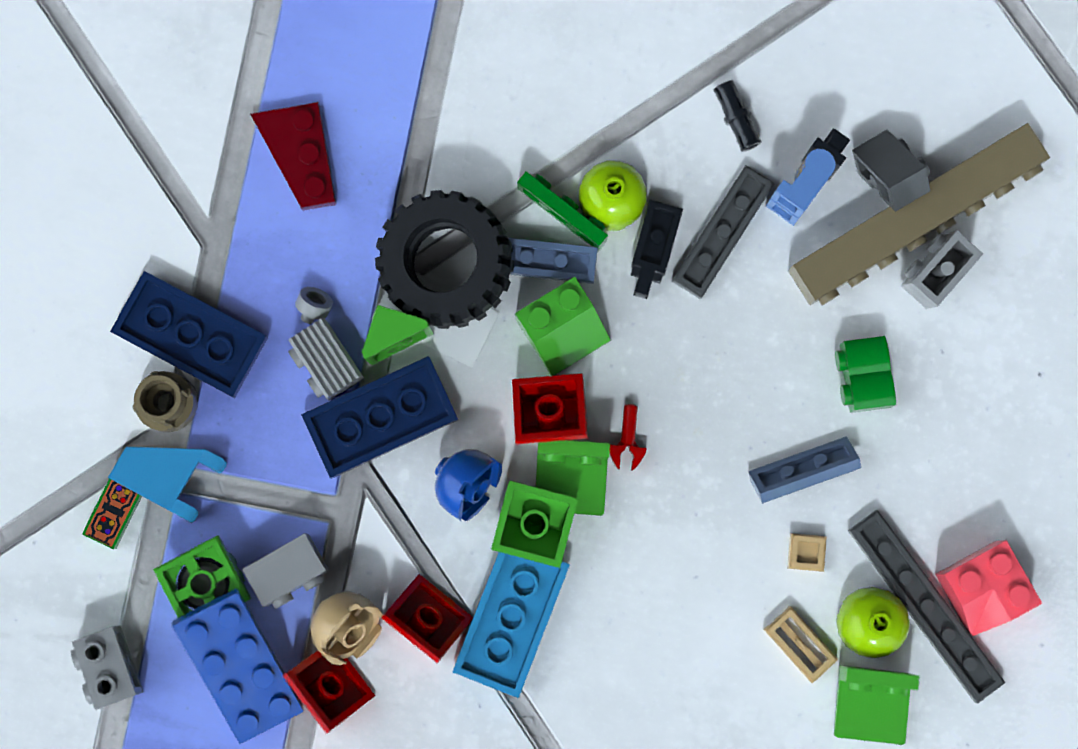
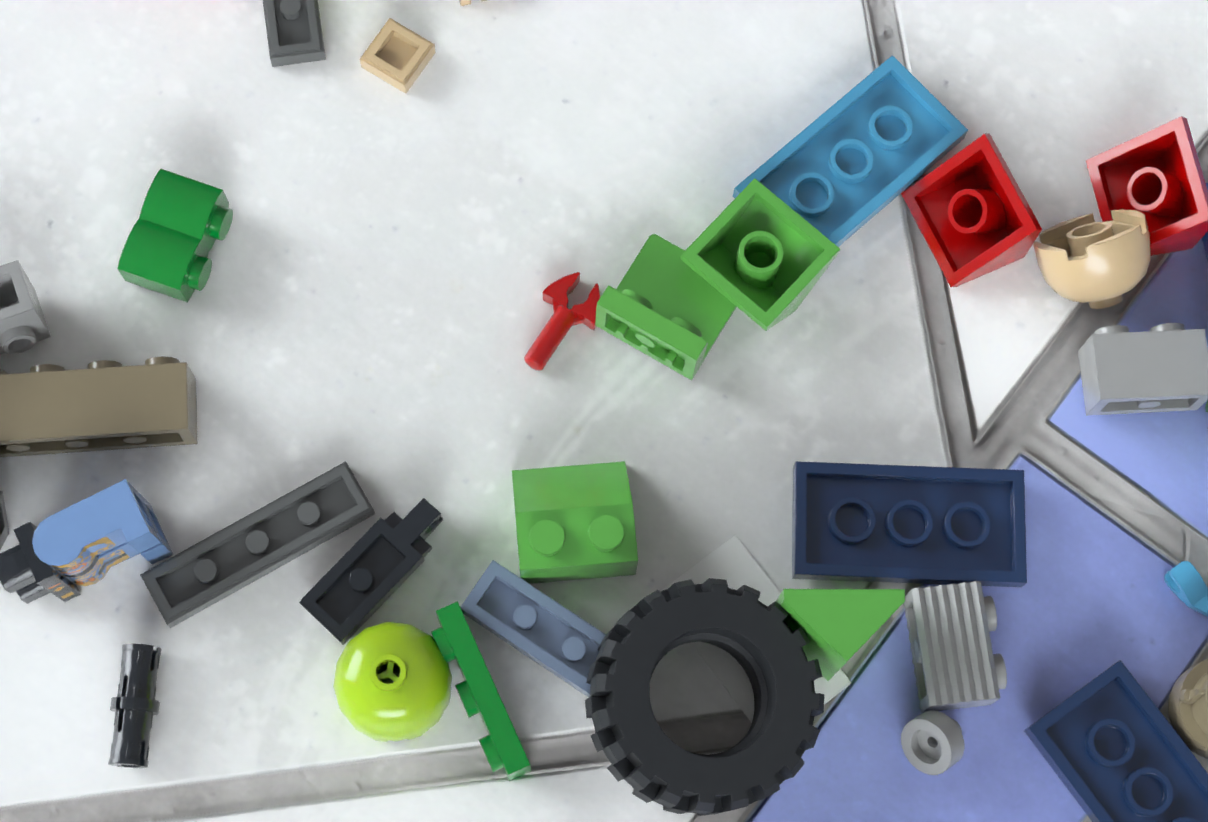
camera: 155 degrees left, 10 degrees down
blue cylinder [435,449,502,521] -> none
red slope [512,373,587,444] -> none
sand blue plate [748,436,861,504] -> none

